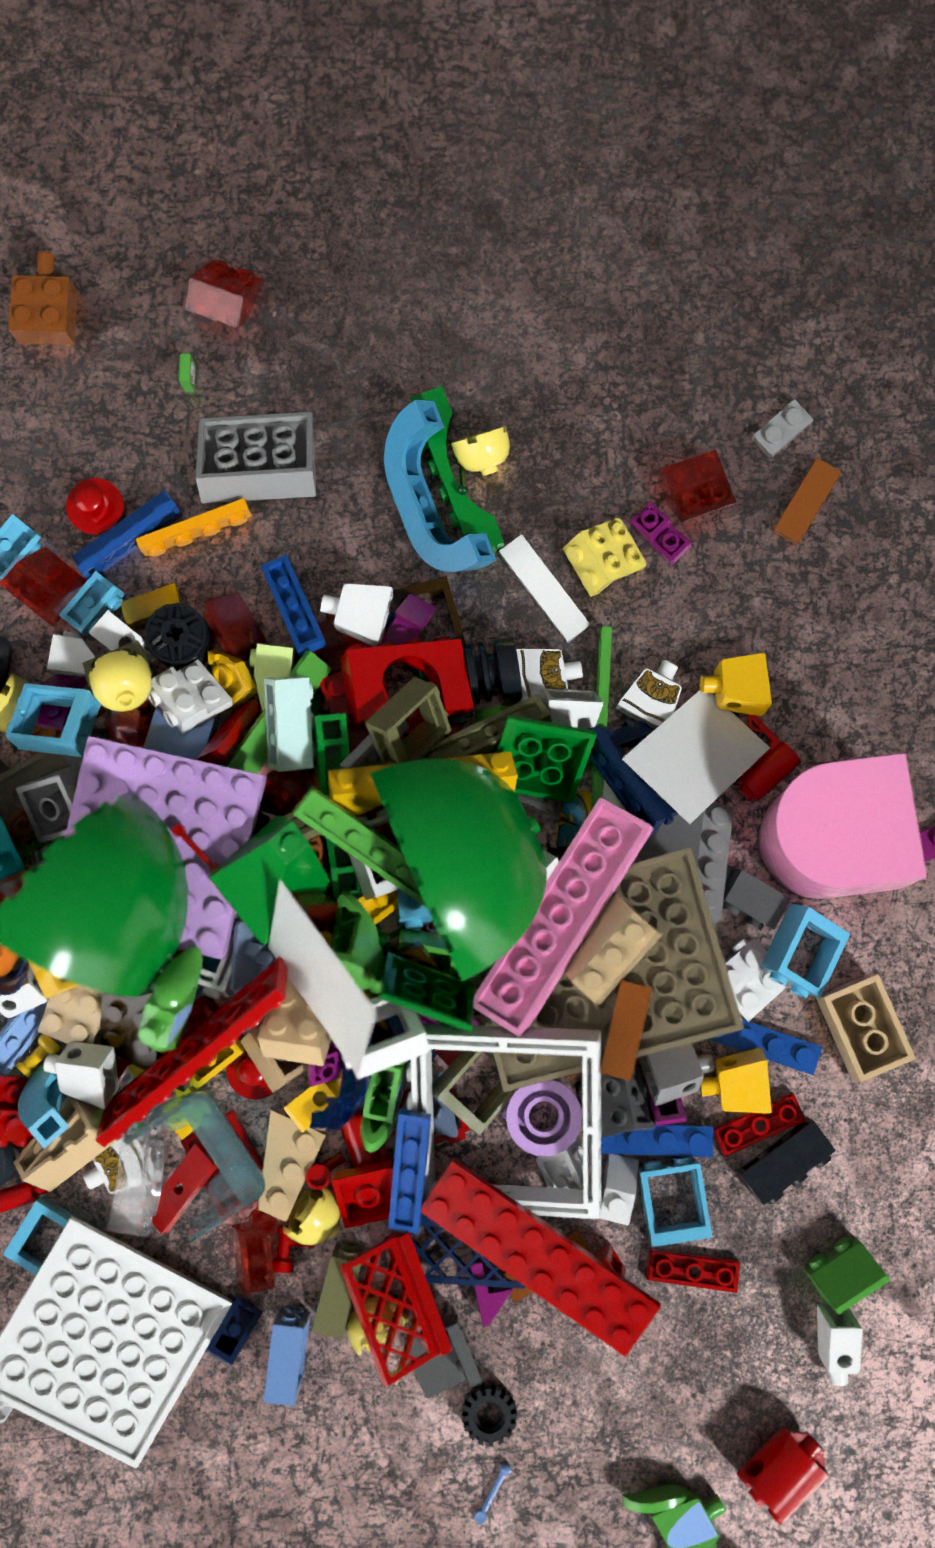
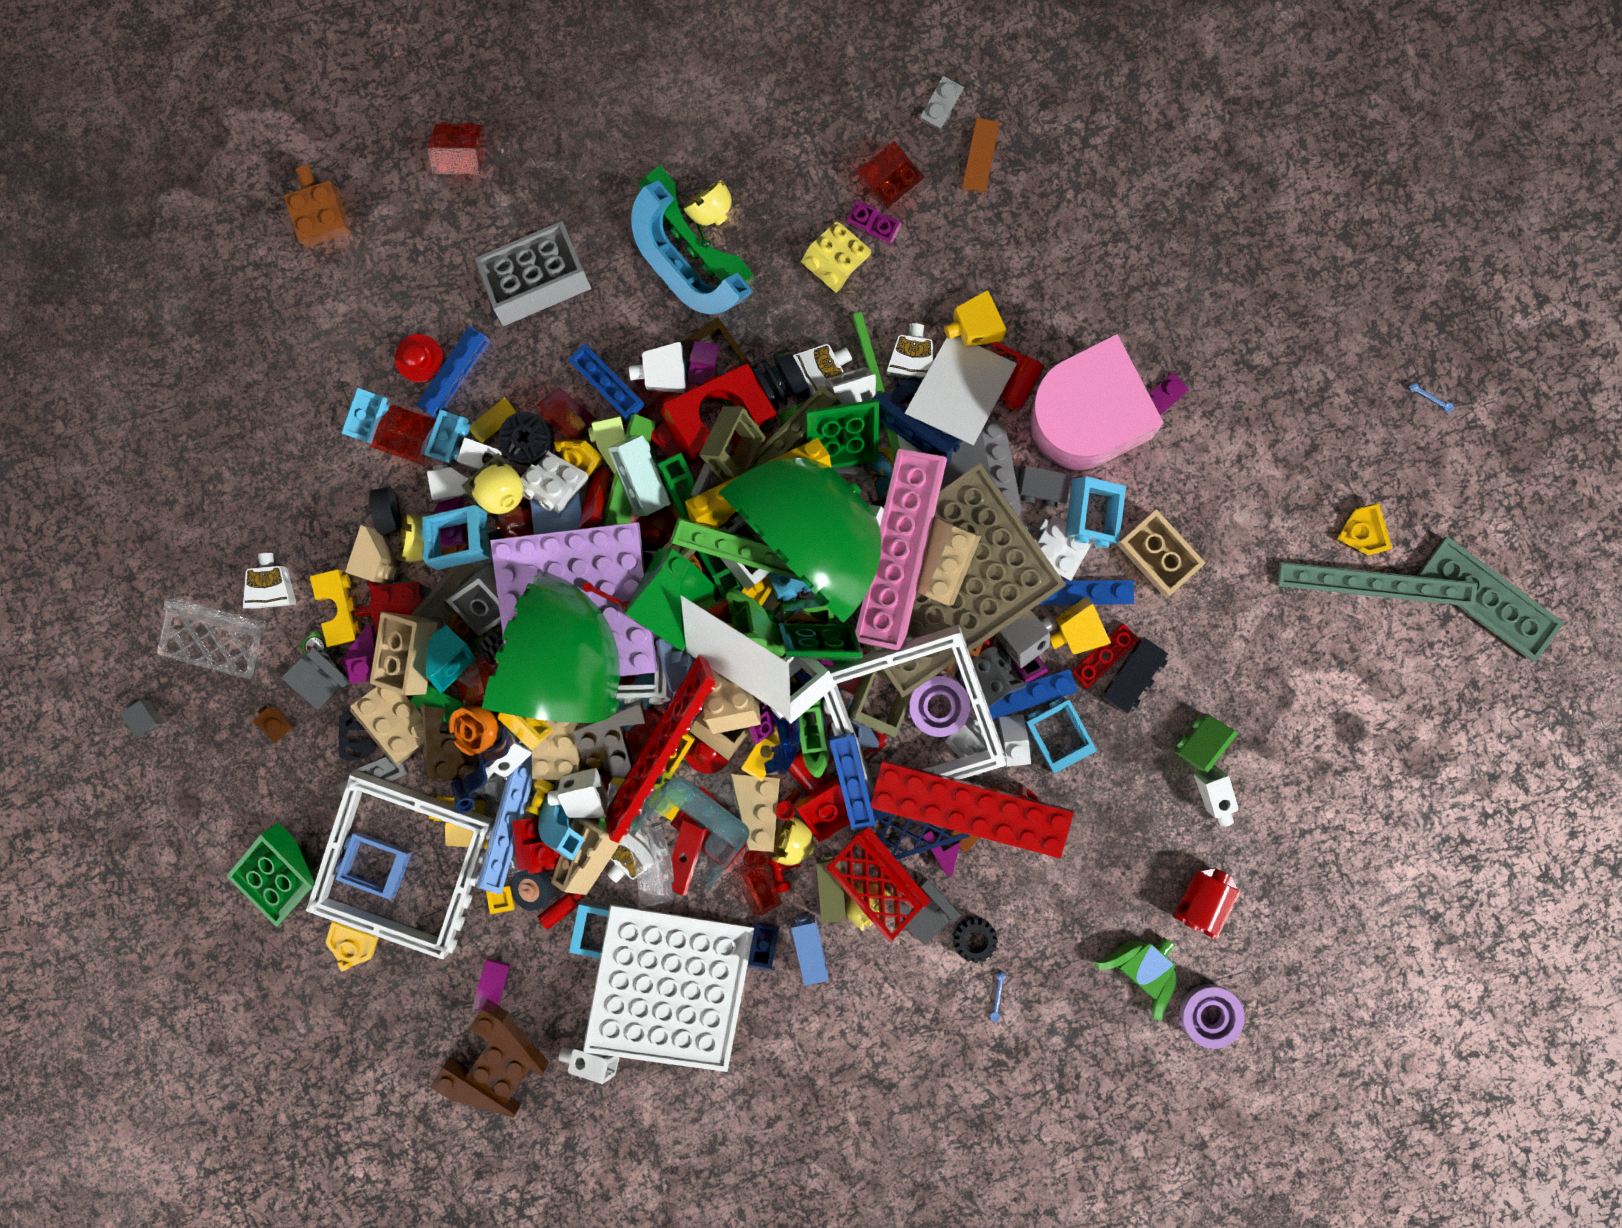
camera: 20 degrees left, 5 degrees up
light orange plate [136,498,252,557] -> none
bright green torso [138,946,202,1052] -> none
bright green tile [179,354,196,392] -> none
white tile [498,534,591,643] -> none
dark orange tile [600,980,653,1081] -> none
red tile [646,1247,741,1293] -> none

